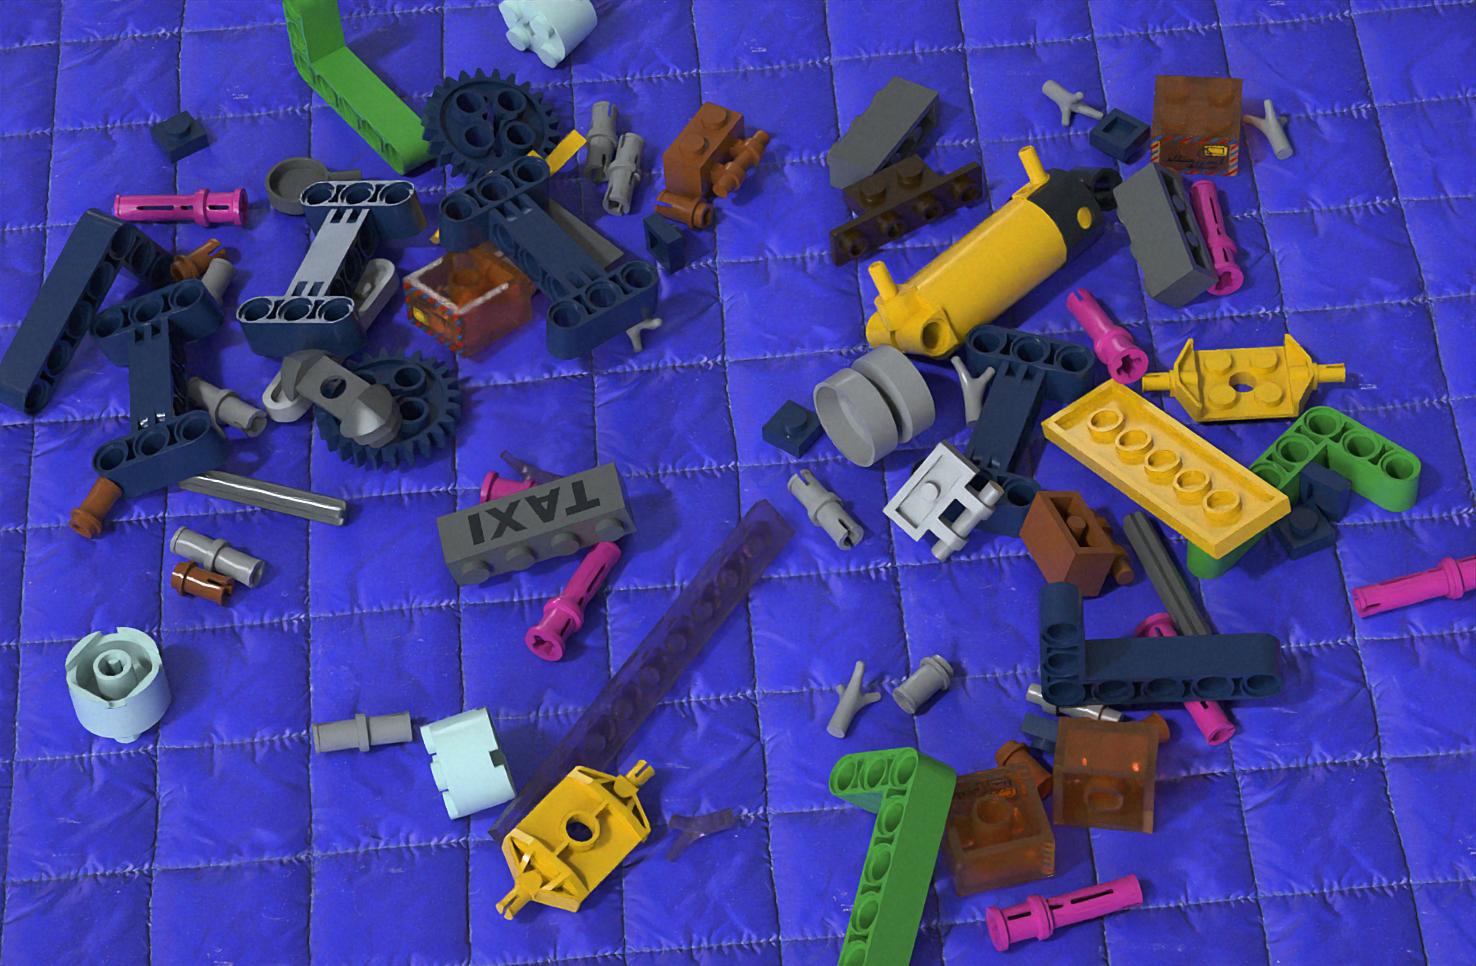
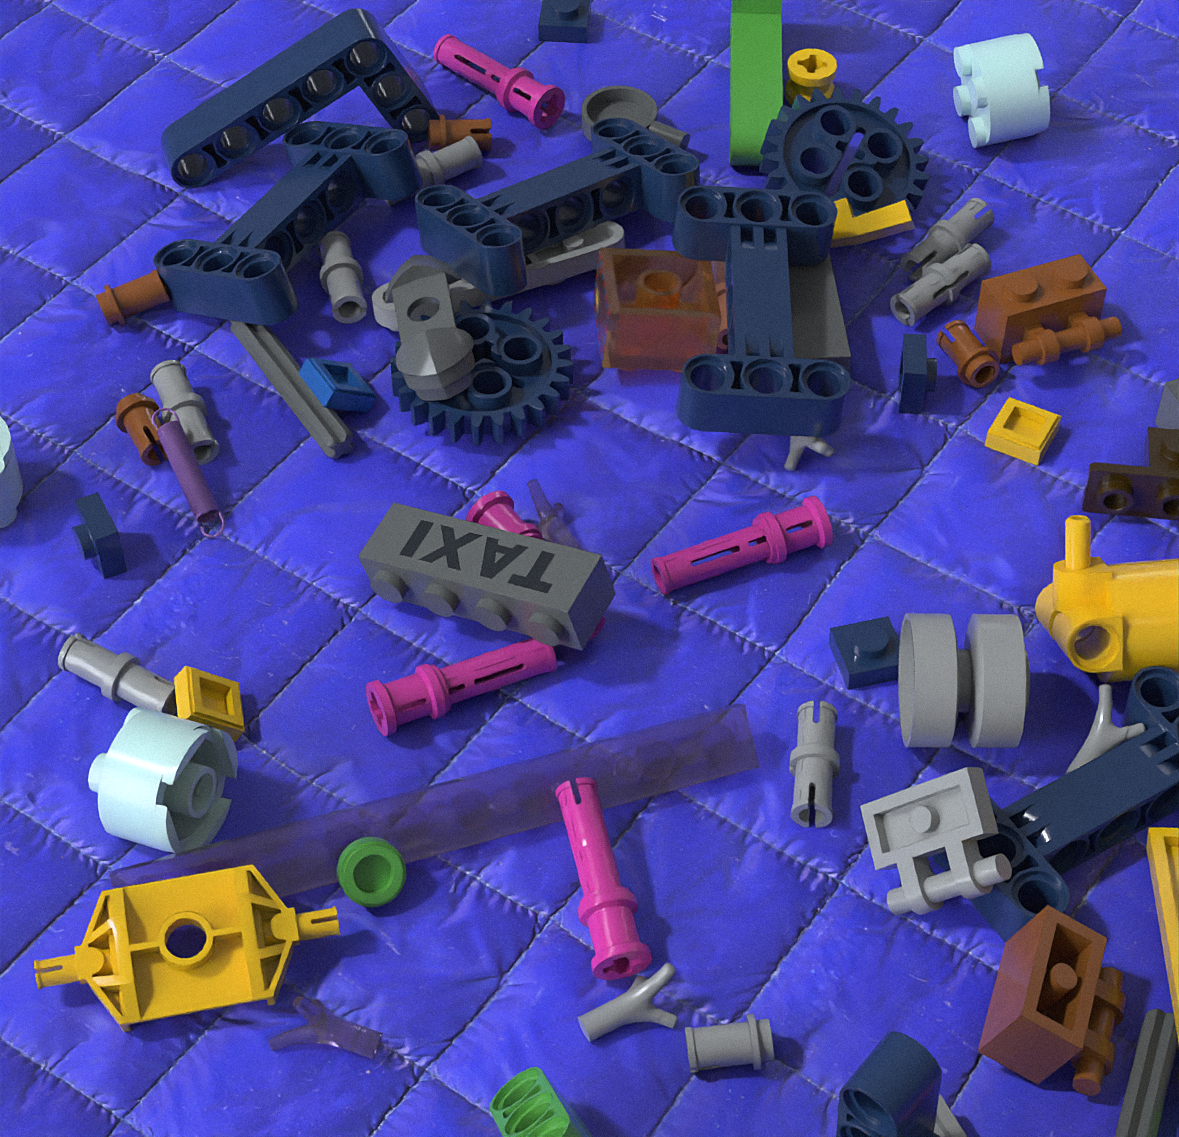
camera: 35 degrees right, 0 degrees up
none -> dark blue plate [72,492,127,579]
none -> medium lavender piece [152,408,225,538]
none -> yellow tile [174,665,245,743]
none -> blue tile [298,358,376,413]
none -> bright green tile [337,837,406,907]
none -> dark pink pin [555,777,652,980]
none -> dark pink pin [651,496,833,595]
none -> yellow wheel [785,48,837,106]
none -> yellow tile [985,397,1062,466]

